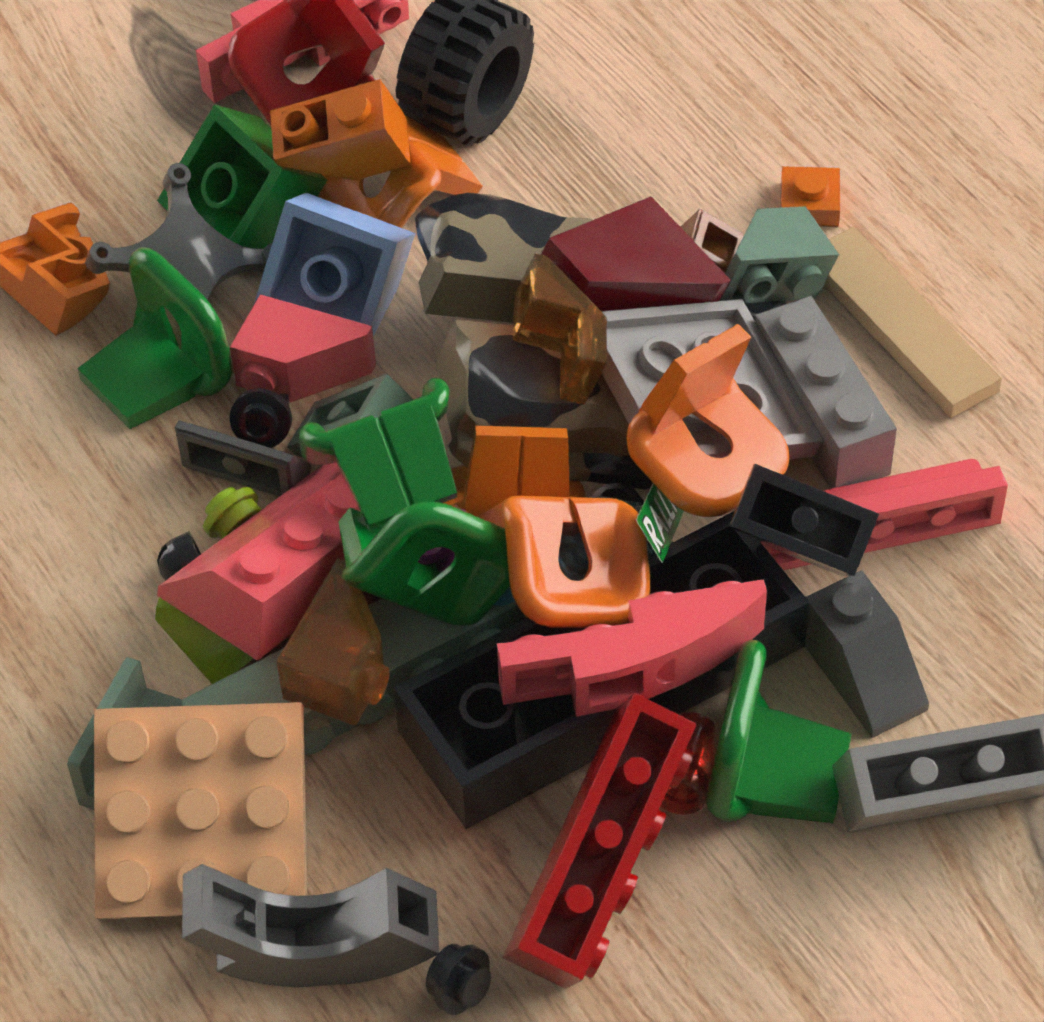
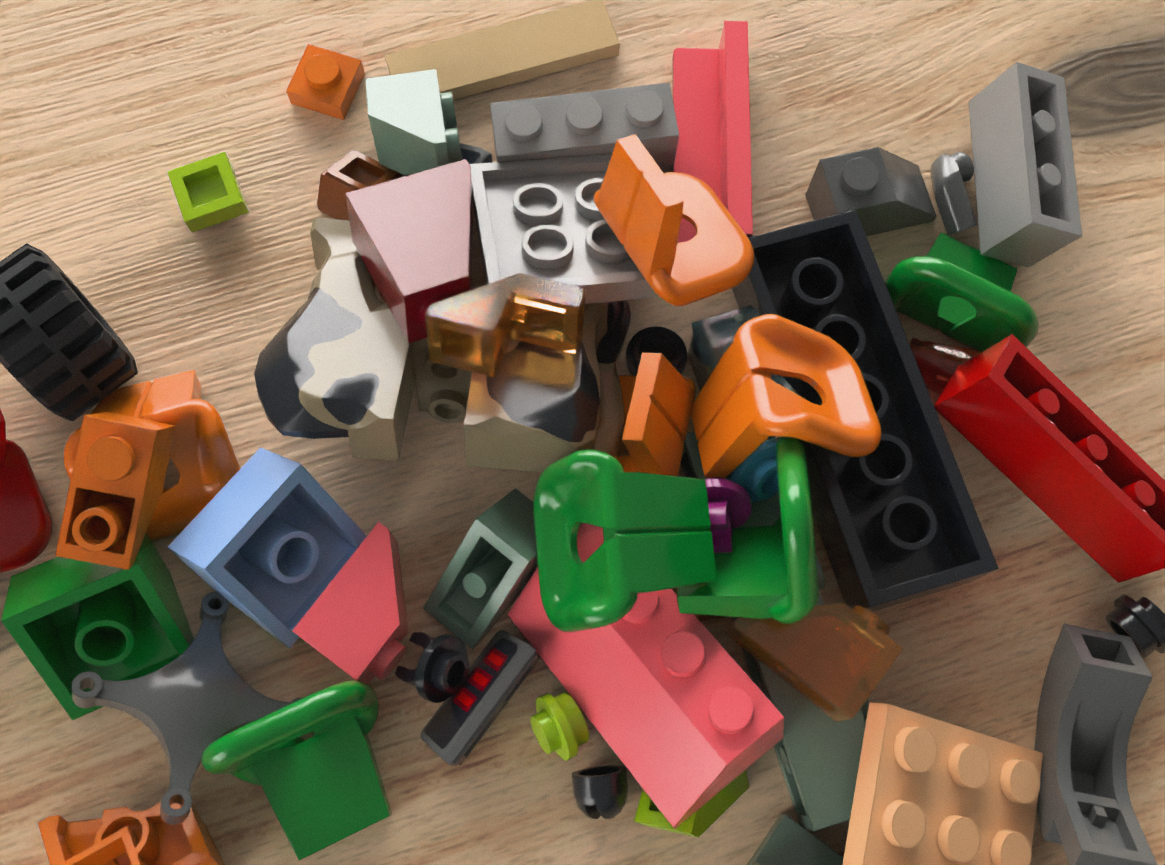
camera: 80 degrees left, 20 degrees up
coral slope [497,579,767,717] -> none
sticker [636,483,684,562] -> none
black slope [729,464,879,576] -> none
none -> lime plate [167,152,249,233]
none -> dark grey arm [930,152,977,235]

